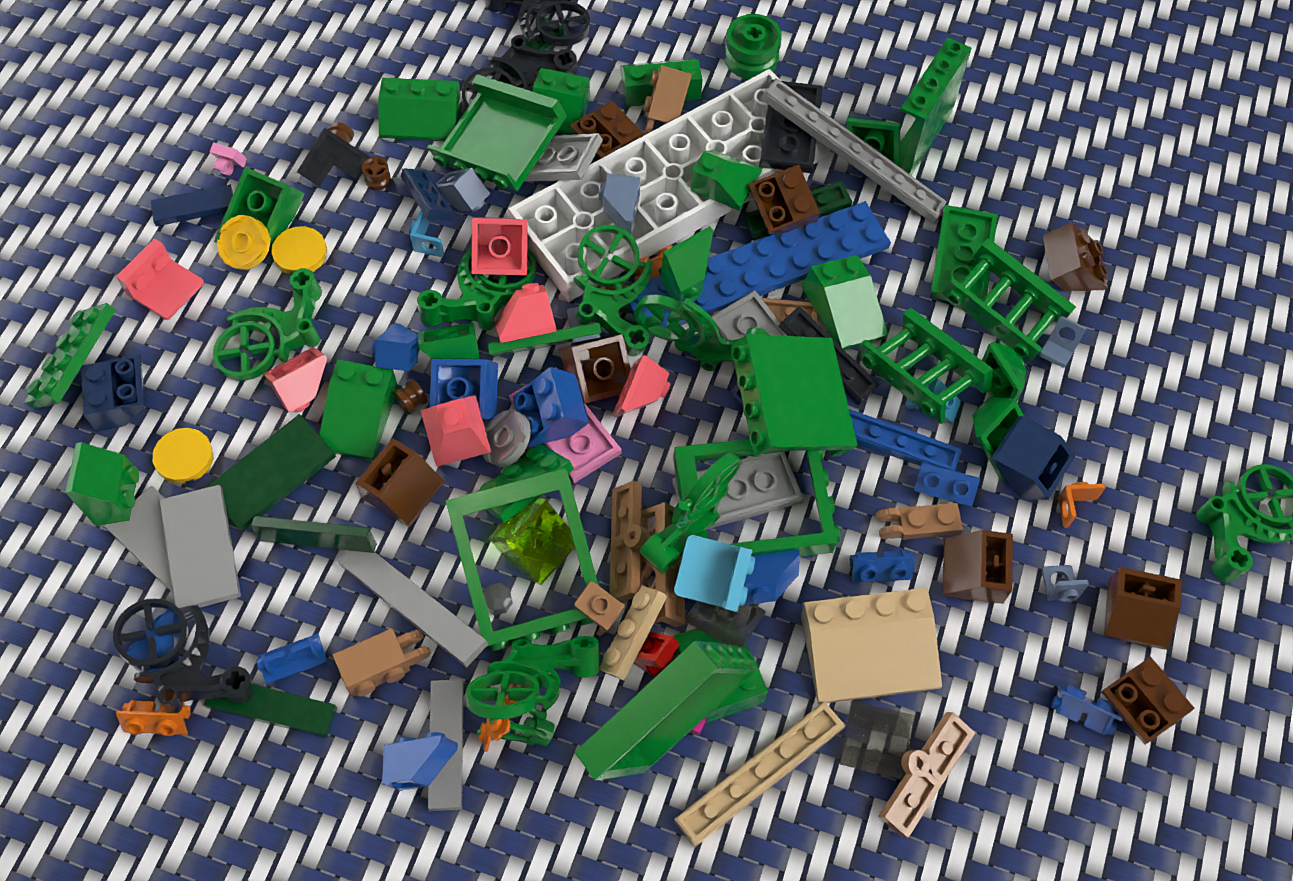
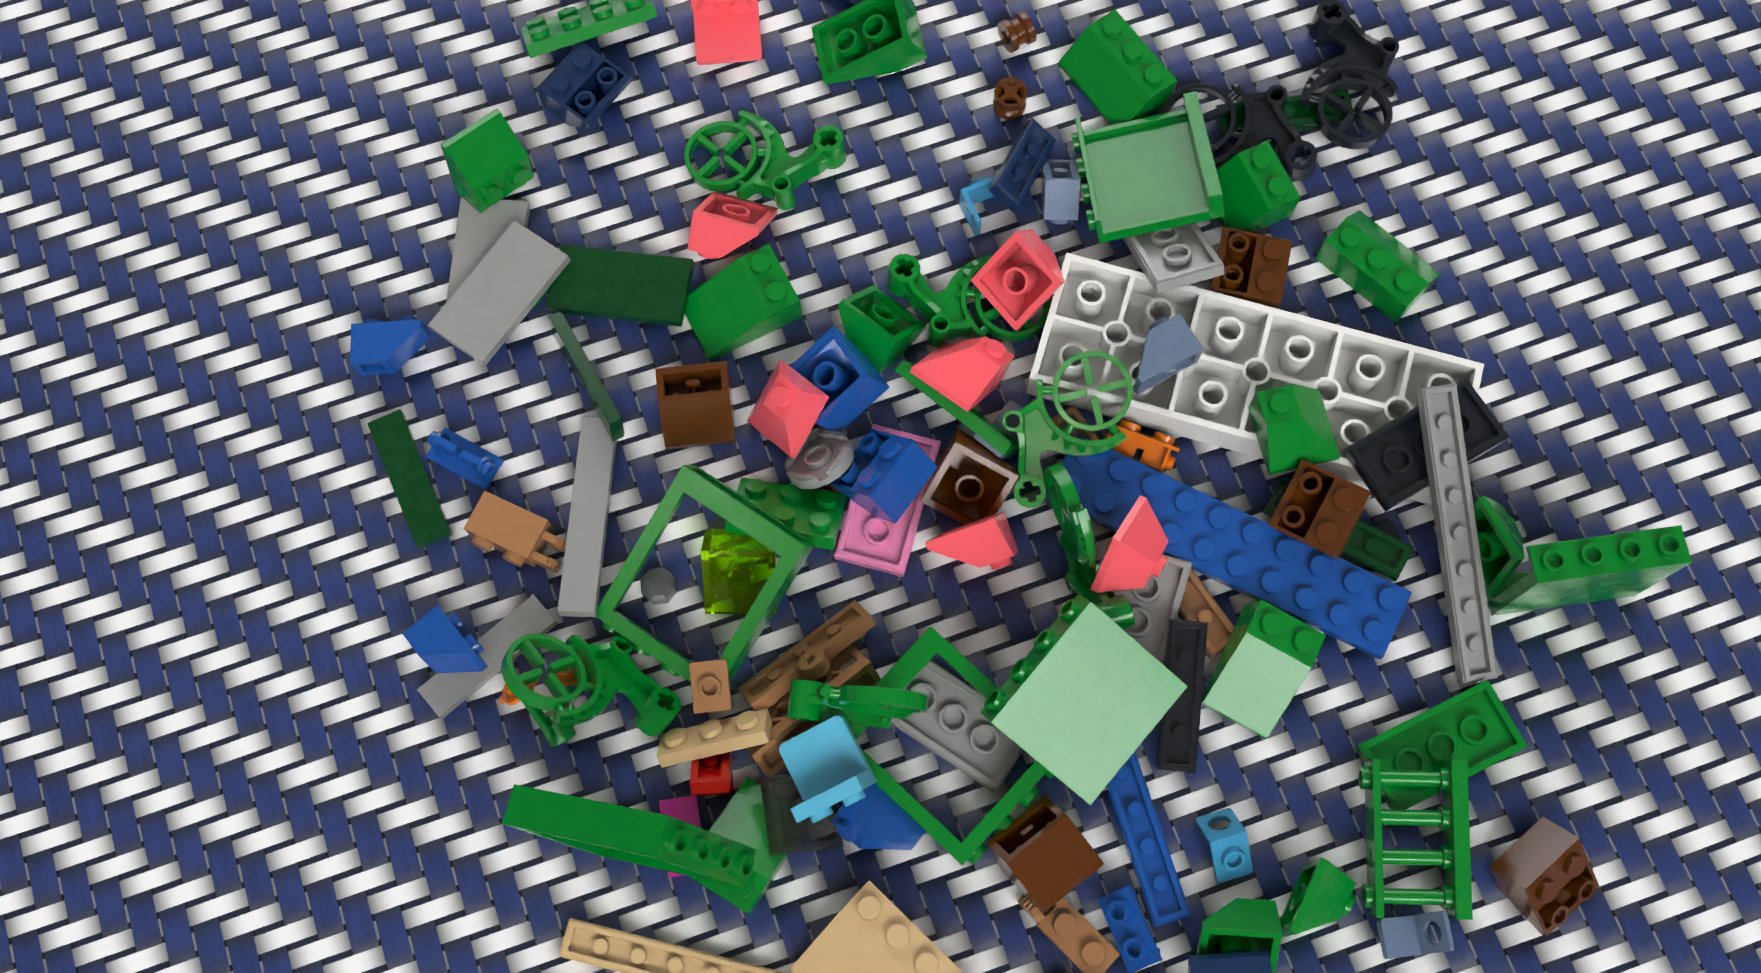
camera: 55 degrees right, 10 degrees up
black piece [113,599,254,713] -> none
orange hinge [116,700,191,736] -> none
yellow tile [152,428,214,484] -> none
yellow tile [217,215,270,270] -> none
yellow tile [271,226,327,275] -> none
black tile [297,127,370,187] -> none
blue slope [372,323,418,371] -> none
reddish brown wheel [392,378,428,415] -> none
medium nougat hinge [643,66,692,136] -> none
green slope [660,227,713,303] -> none
green wheel [725,14,782,79] -> none
blue hinge [849,550,915,582] -> none
green fence [861,308,993,424] -> none
none -> reddish brown slope [986,795,1104,913]
none -> coral slope [1091,495,1169,593]

